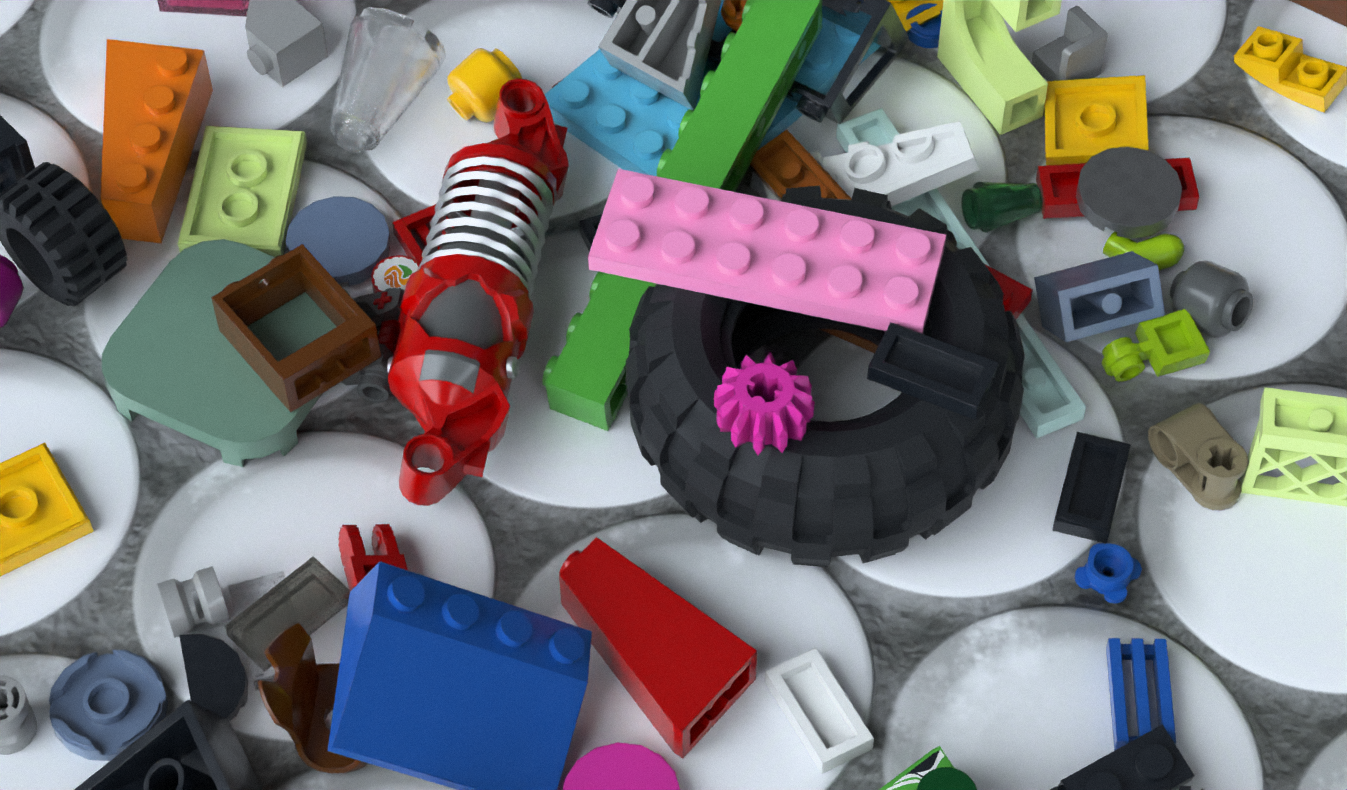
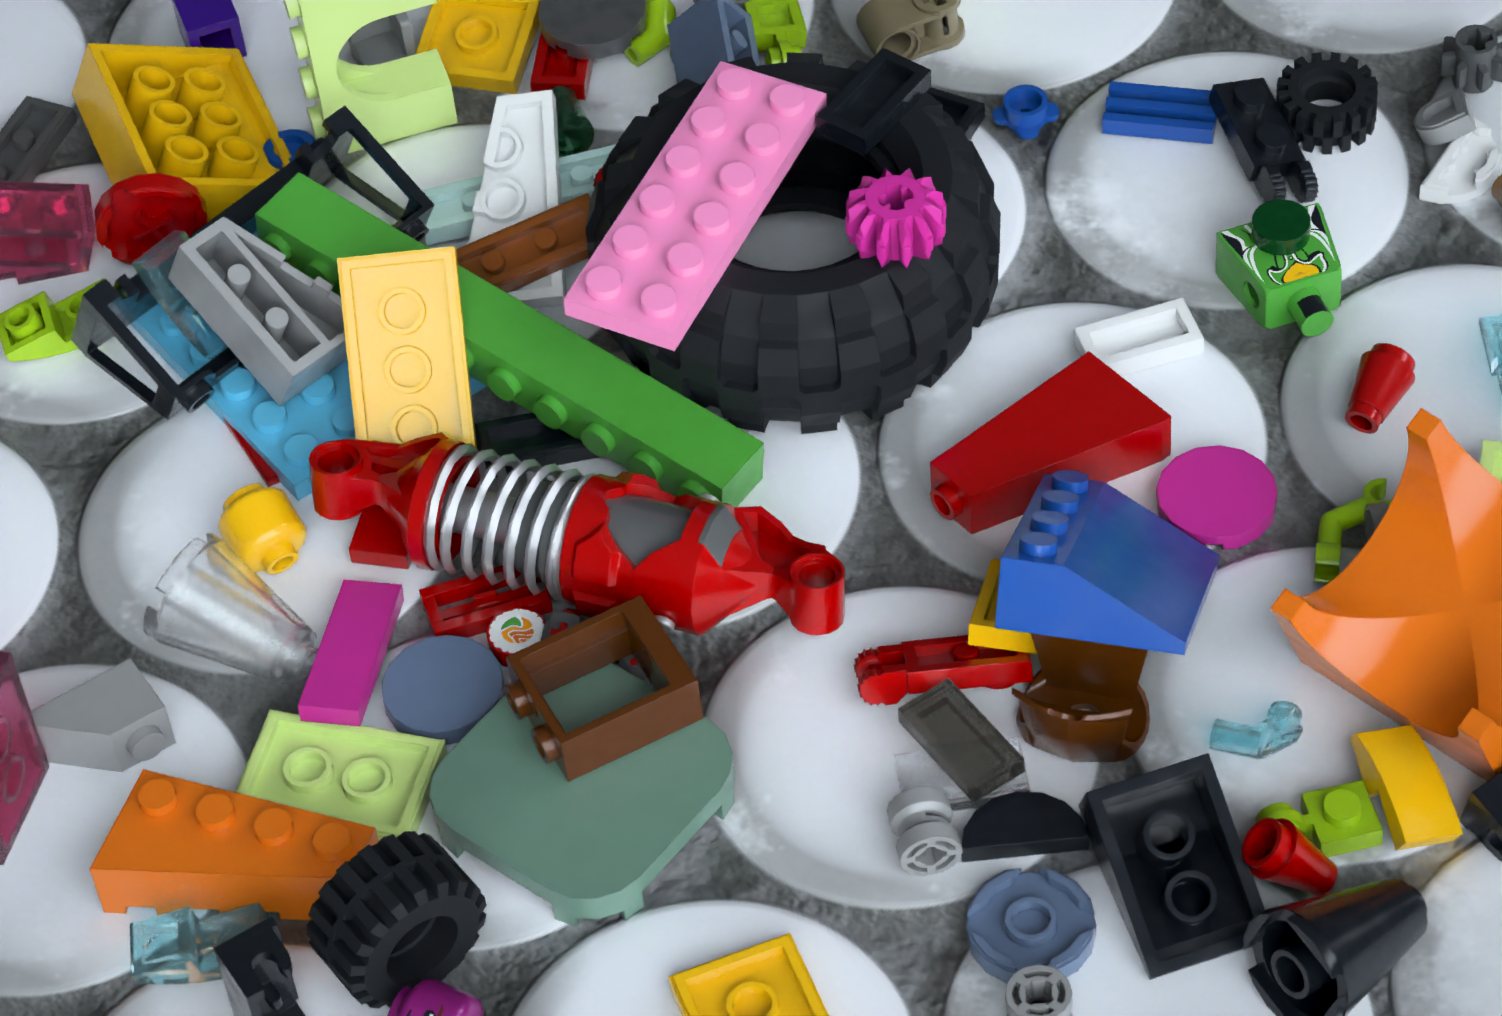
camera: 75 degrees left, 5 degrees down
none -> clear light blue slope [130,902,269,984]
none -> dark pink tile [298,580,404,726]
none -> yellow tile [337,246,477,449]

